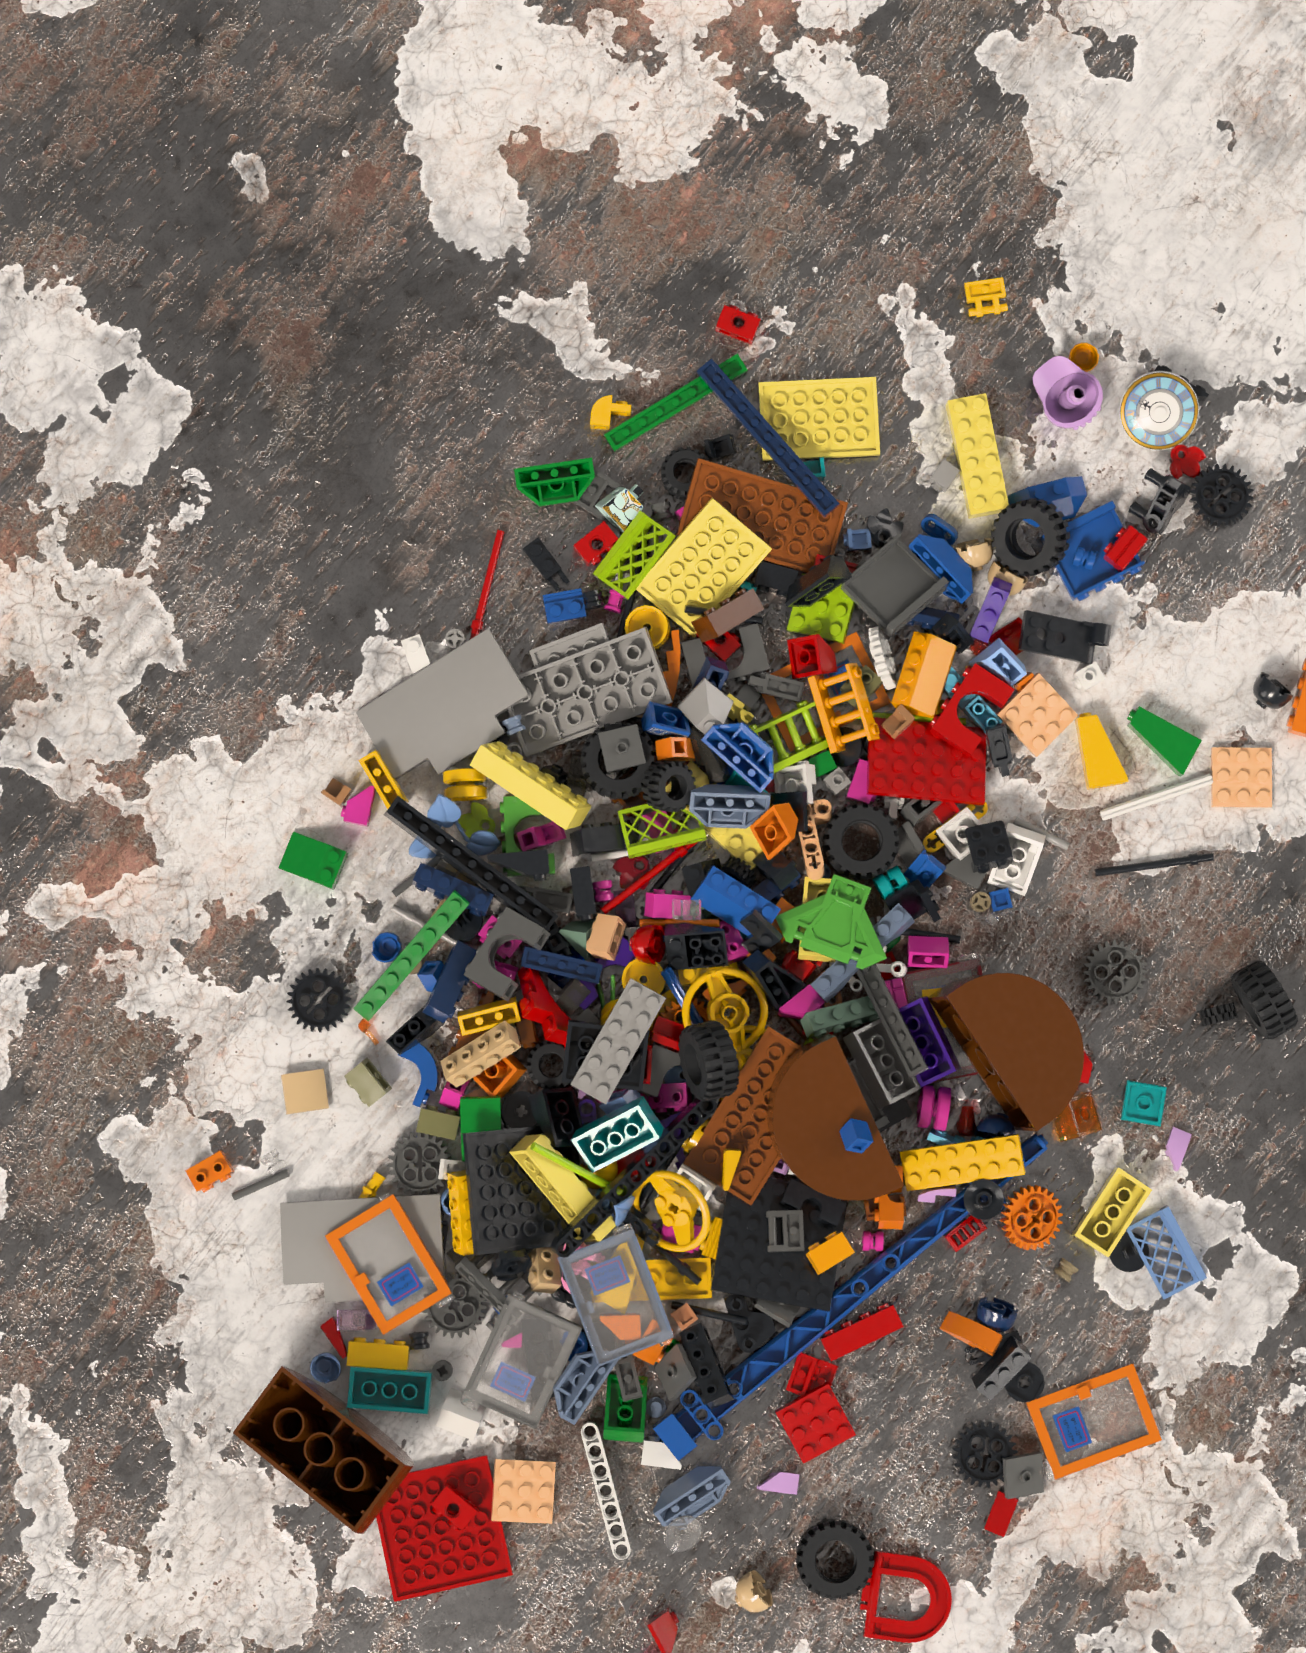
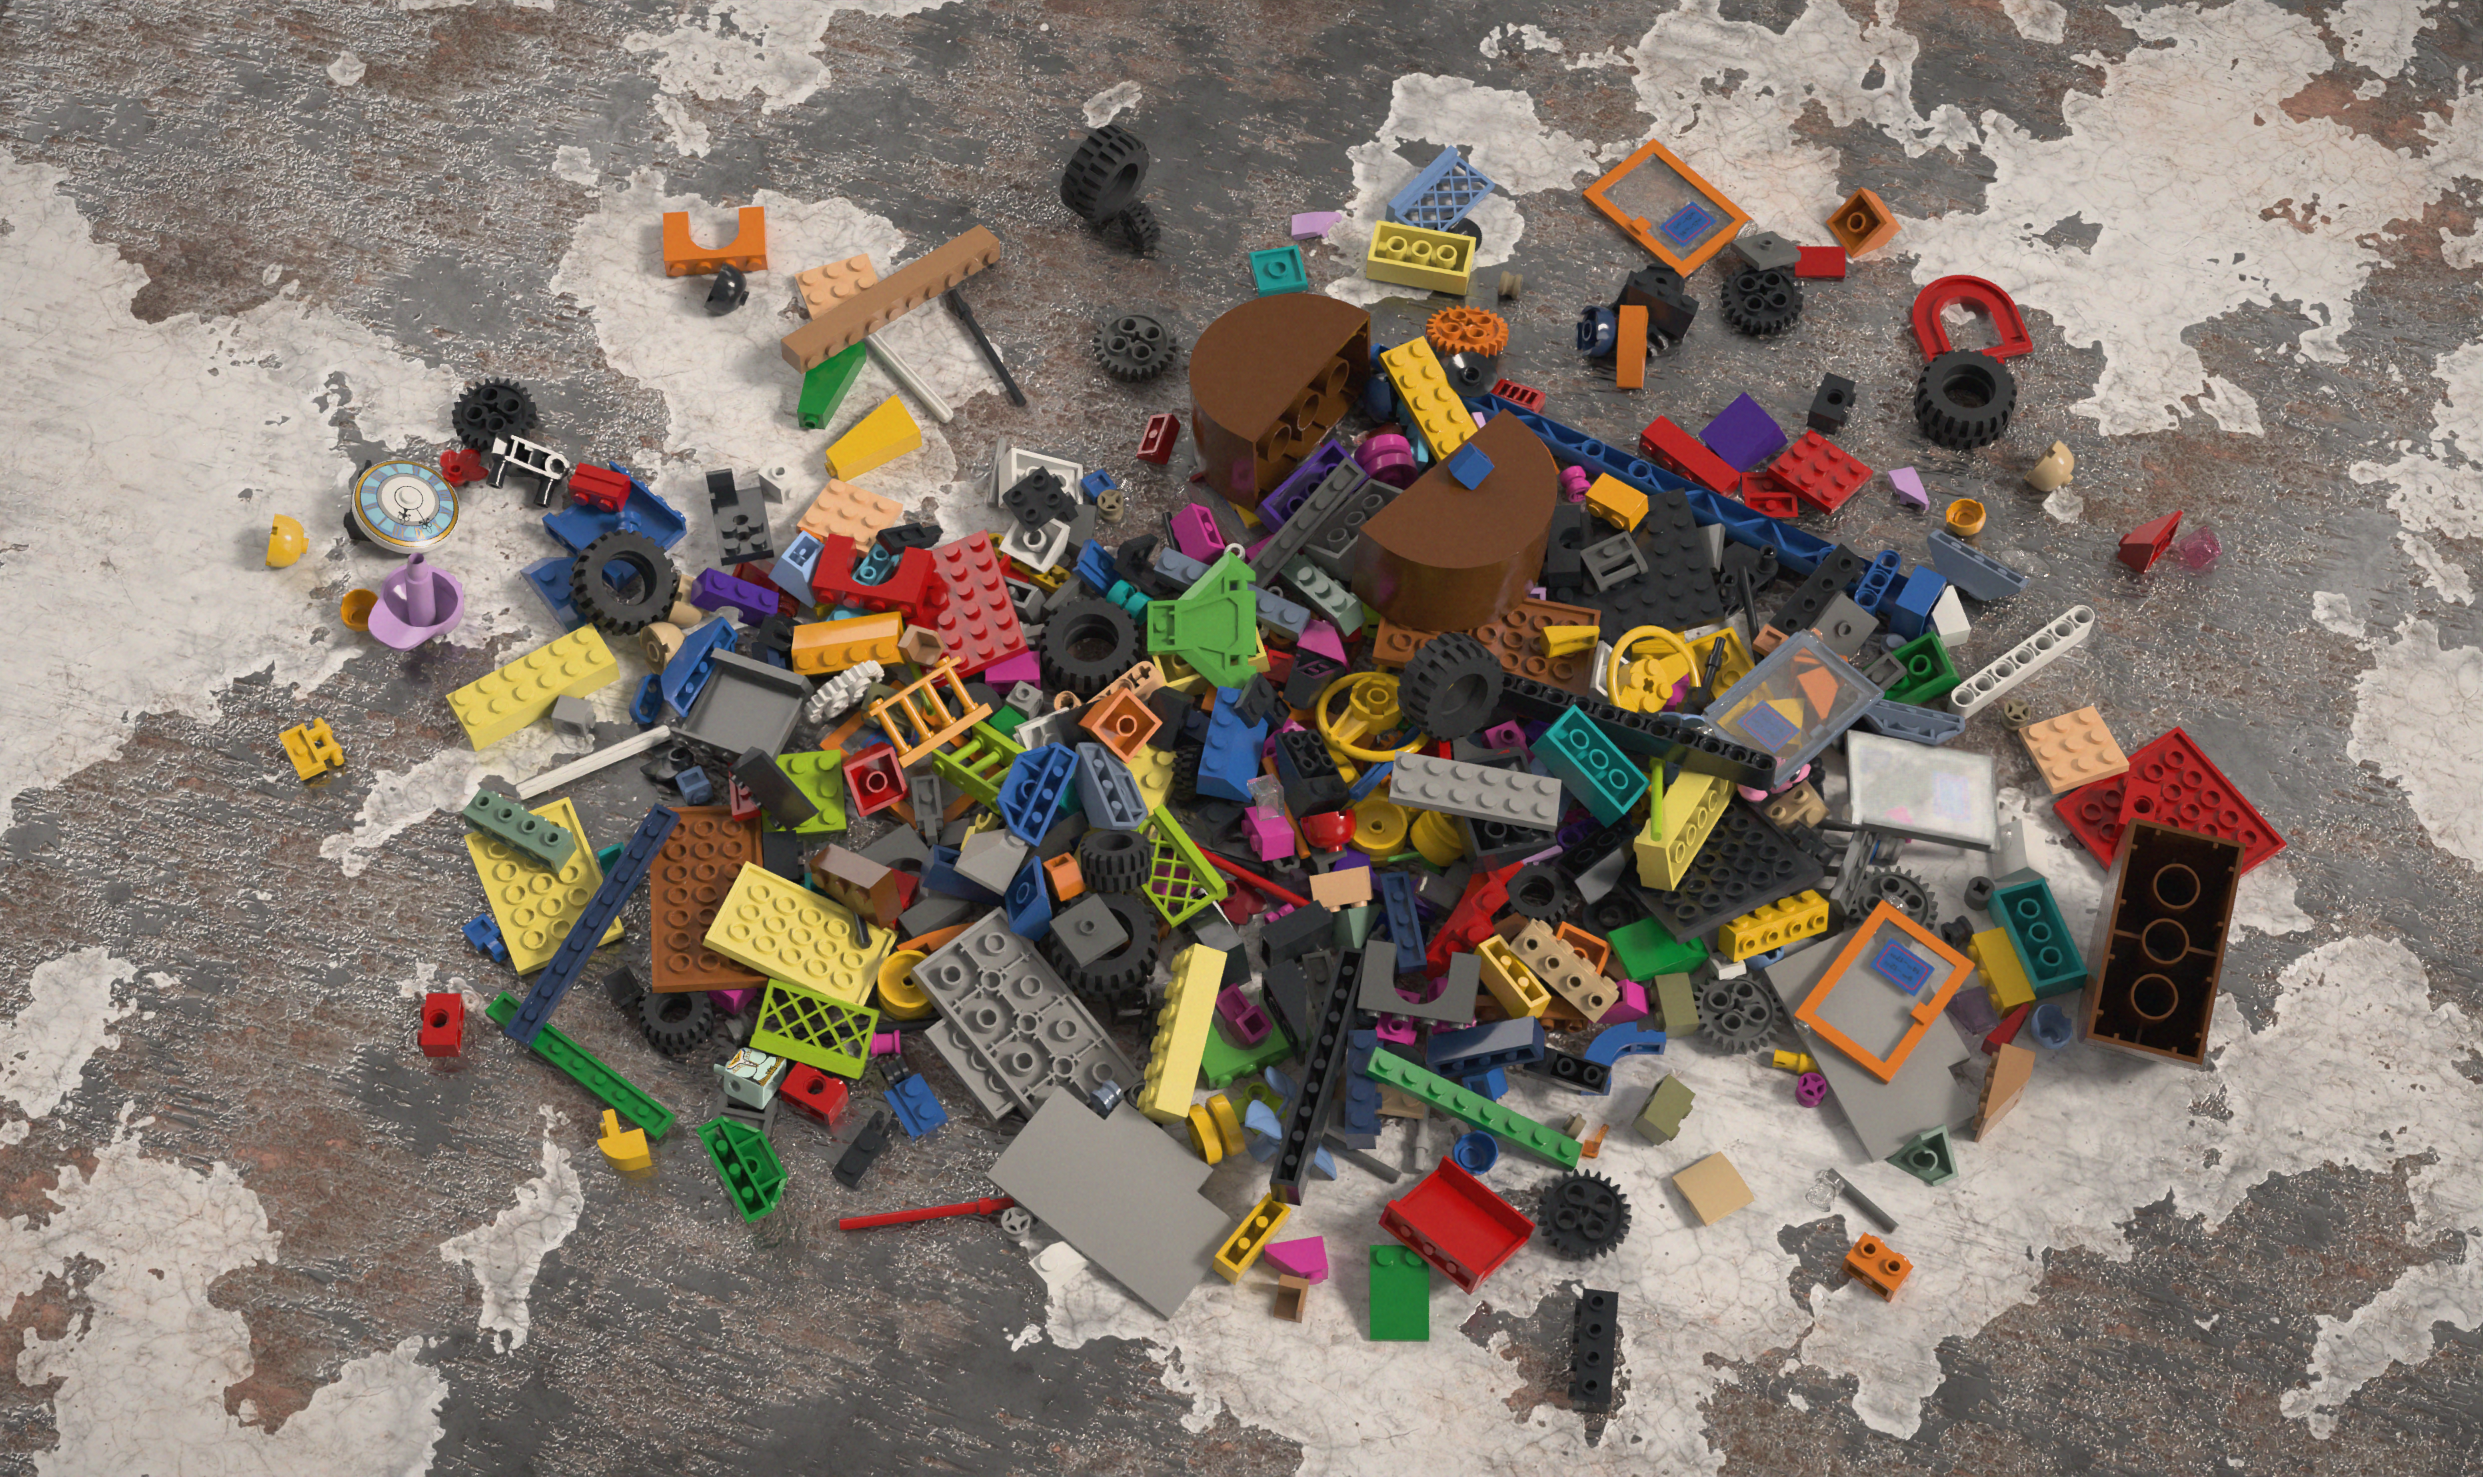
camera: 110 degrees left, 25 degrees down
none -> yellow cylinder [265,513,309,568]
none -> blue plate [461,913,507,963]
none -> sand green brick [462,788,577,874]
none -> white axle [516,725,671,800]
none -> medium nougat brick [780,224,1000,375]
none -> red slope [1136,413,1181,465]
none -> red panel [1378,1155,1536,1295]
none -> dark tan plate [1561,1112,1587,1140]
none -> black brick [1567,1288,1619,1415]
none -> dark purple slope [1698,392,1788,473]
none -> magenta wheel [1795,1073,1826,1108]
none -> black brick [1806,372,1857,435]
none -> orange slope [1826,187,1902,258]
none -> sand green slope [1886,1123,1959,1187]
none -> light orange hair [1946,499,1986,536]
none -> medium nougat slope [1971,1043,2036,1143]
none -> dark tan wheel [2000,699,2031,732]

